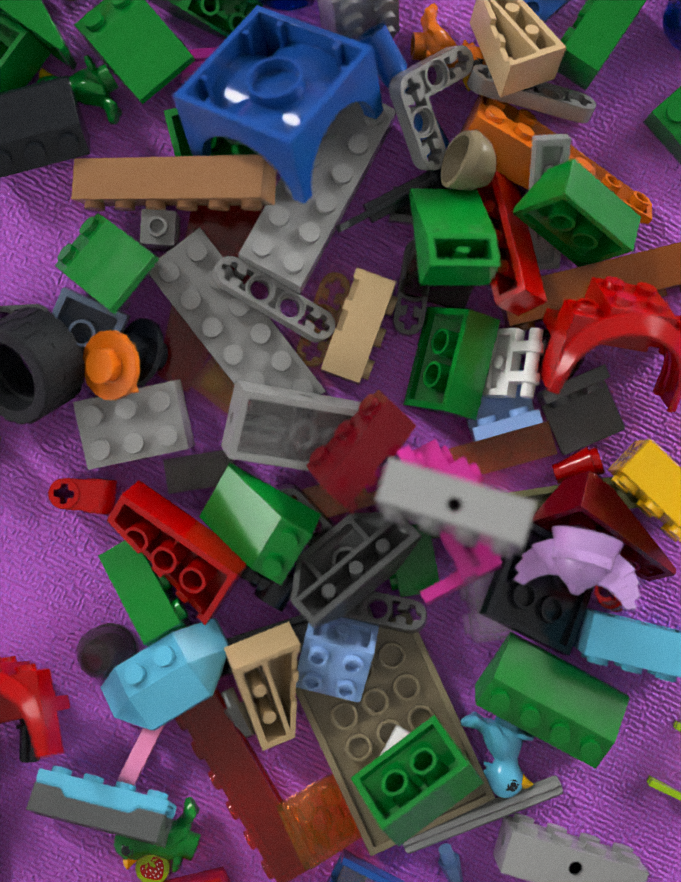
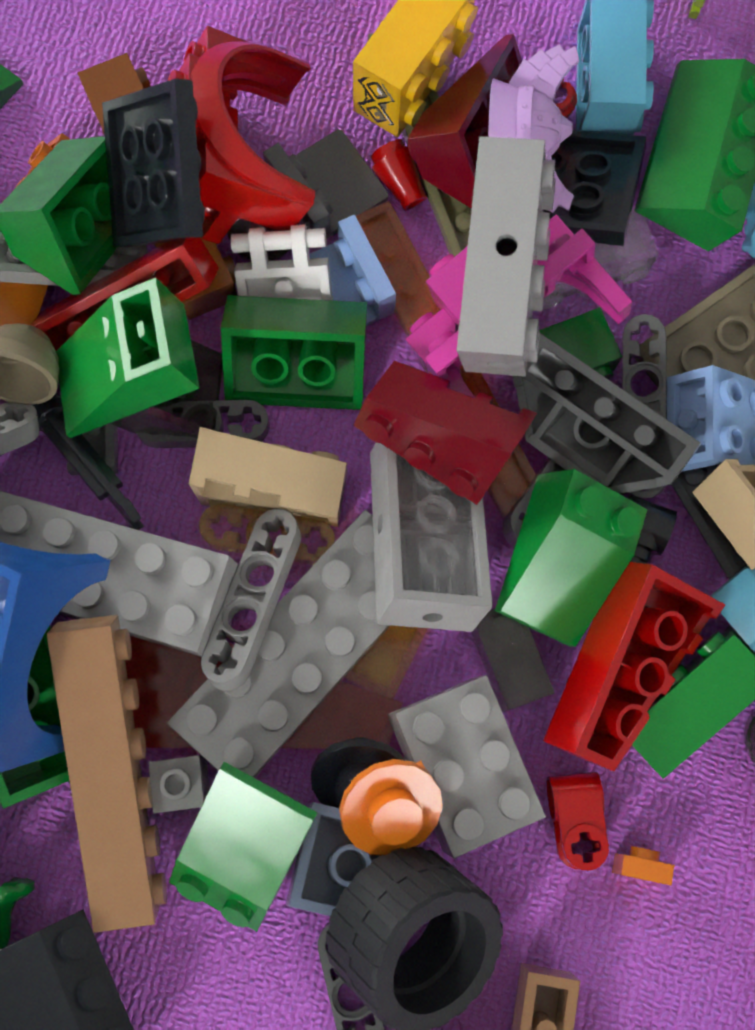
camera: 100 degrees left, 10 degrees down
none -> black plate [102,79,205,247]
none -> orange plate [612,846,675,886]

